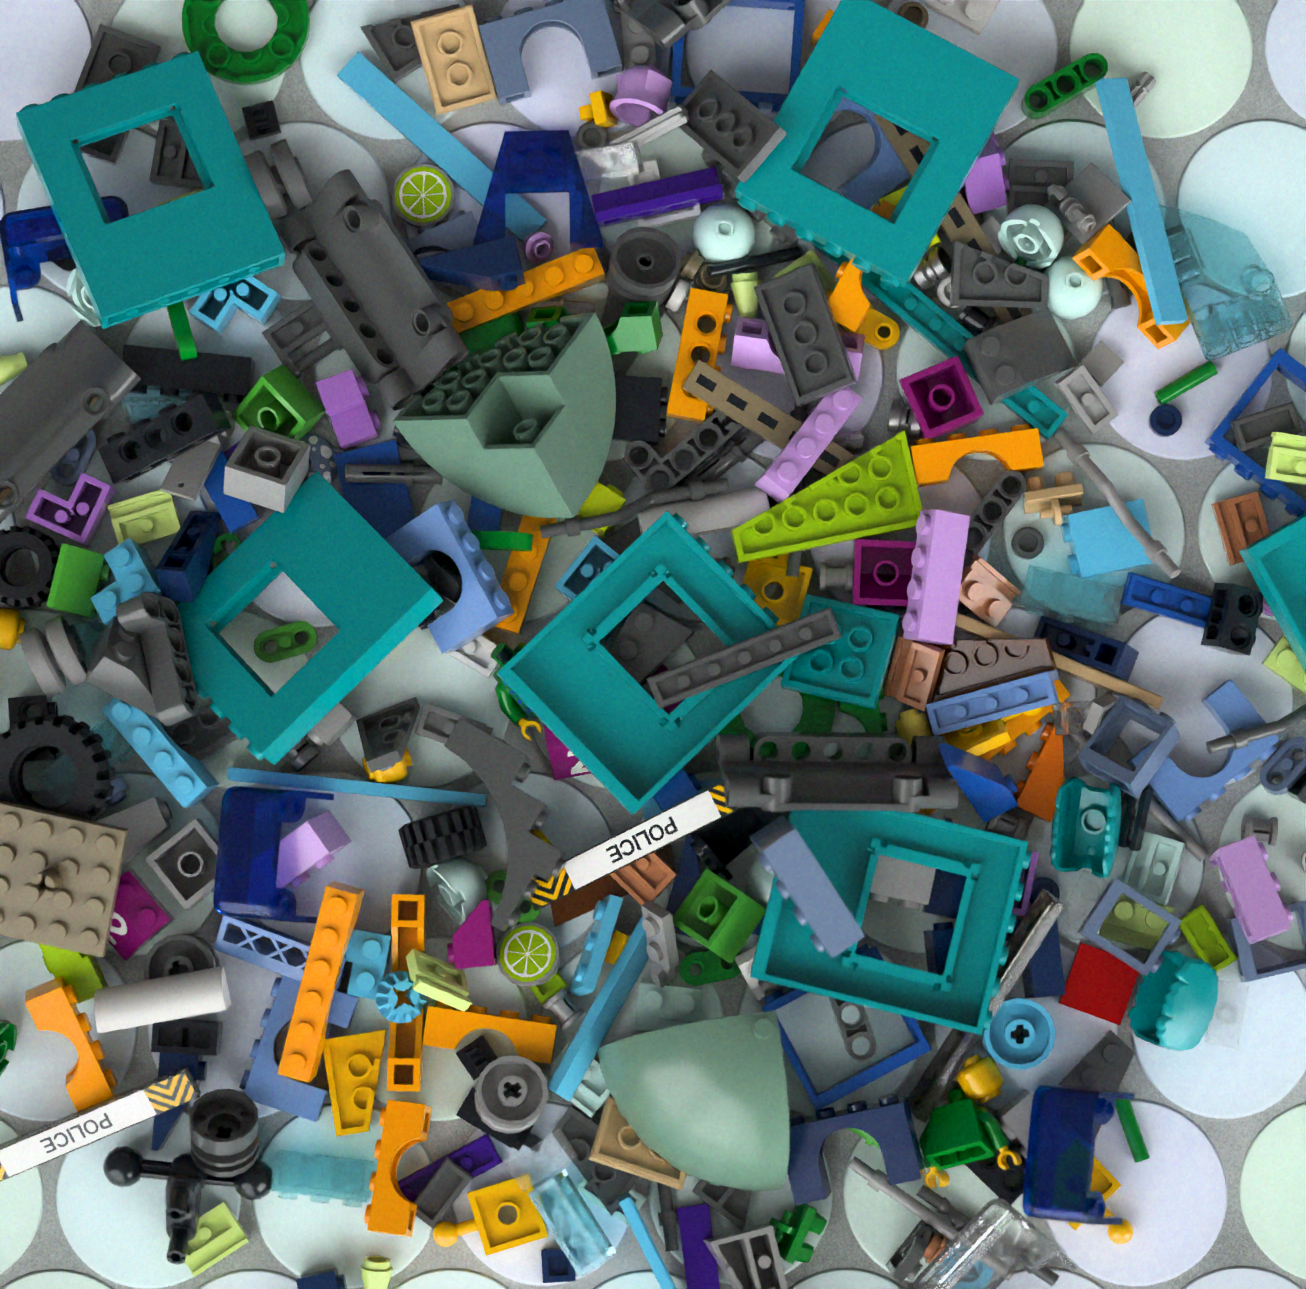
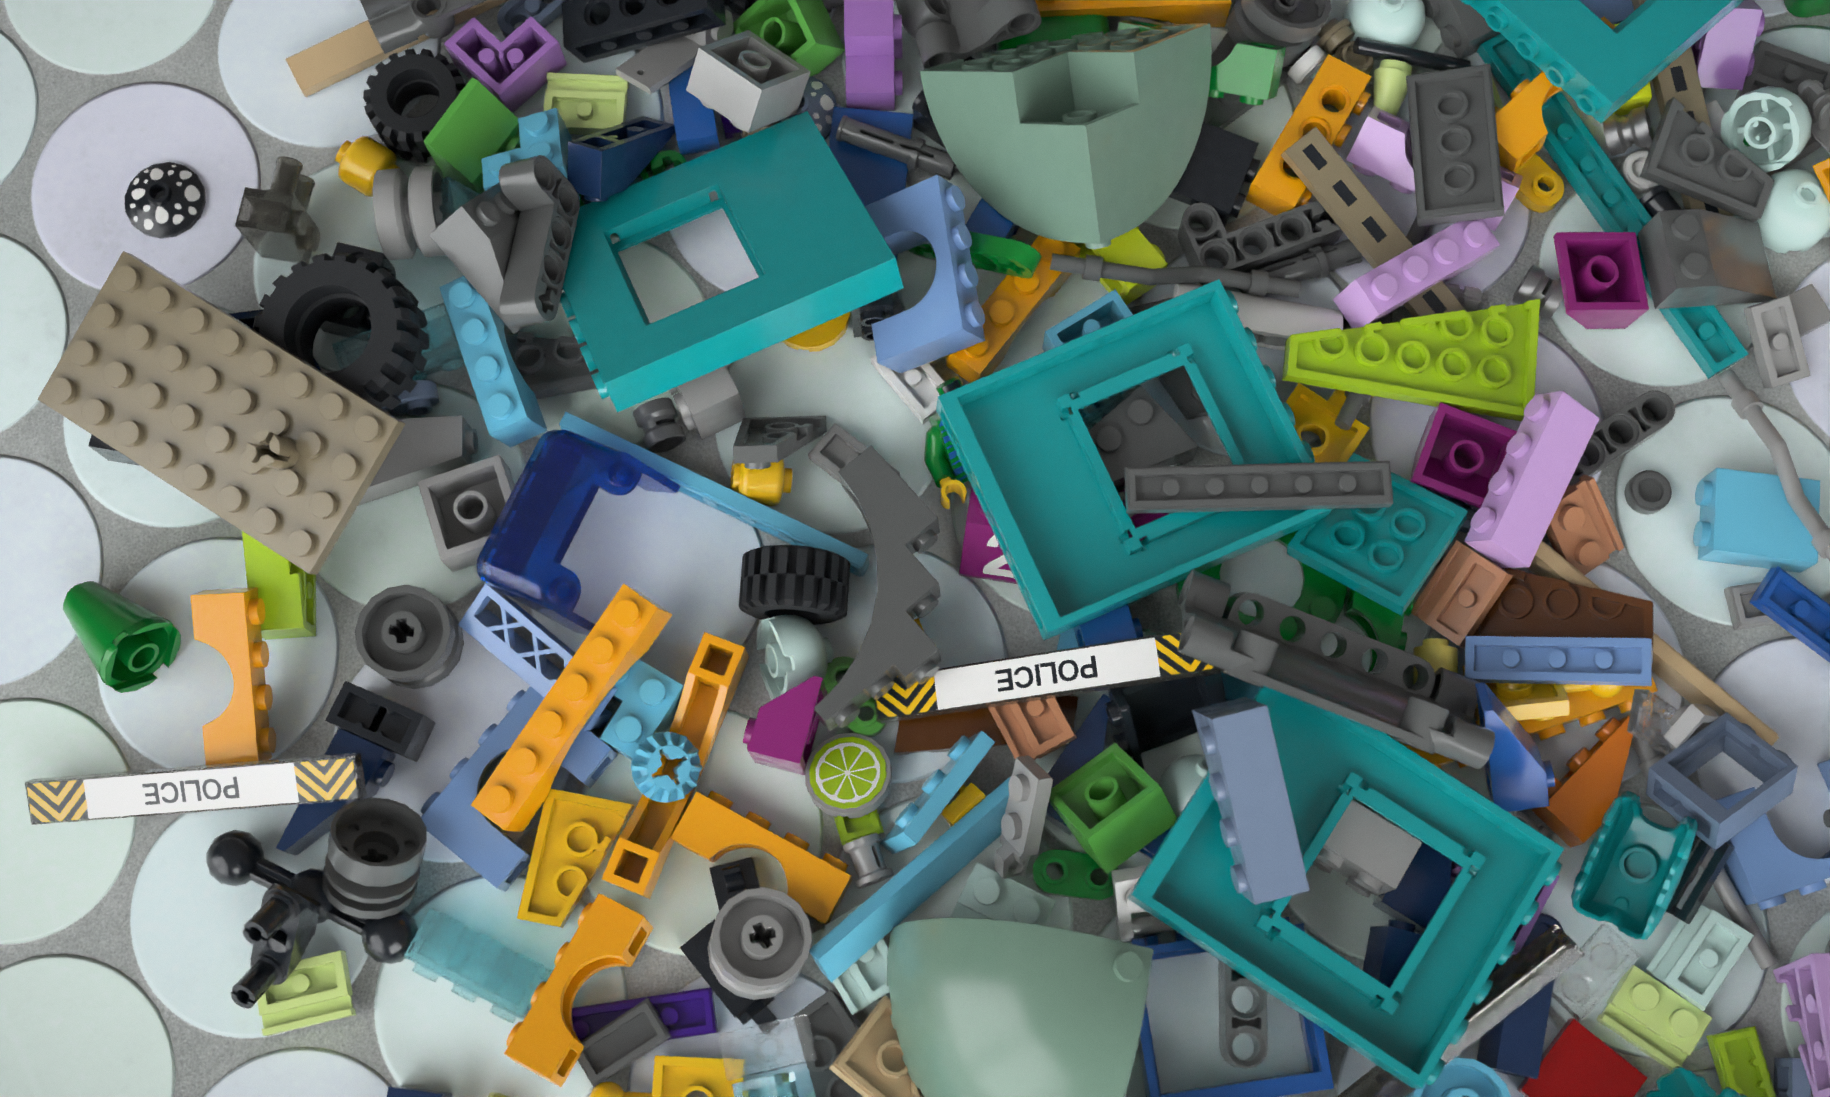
camera: 20 degrees right, 10 degrees down
white brick [94,966,231,1033] -> none
magenta slope [108,870,175,962] -> none
lavender wedge [235,810,352,907] -> none
bright green plate [253,621,318,663] -> none
yellowish green plate [406,949,472,1012] -> none
dark grey rock [424,550,462,603] -> none
light grey bush [819,562,853,592] -> none
light orange arch [909,424,1044,487] -> none
clear light blue brick [1018,565,1124,632] -> none
tan hips [1023,471,1083,526] -> none
dark blue slope [1033,616,1139,682] -> none
sand blue window [1077,878,1182,976] -> none

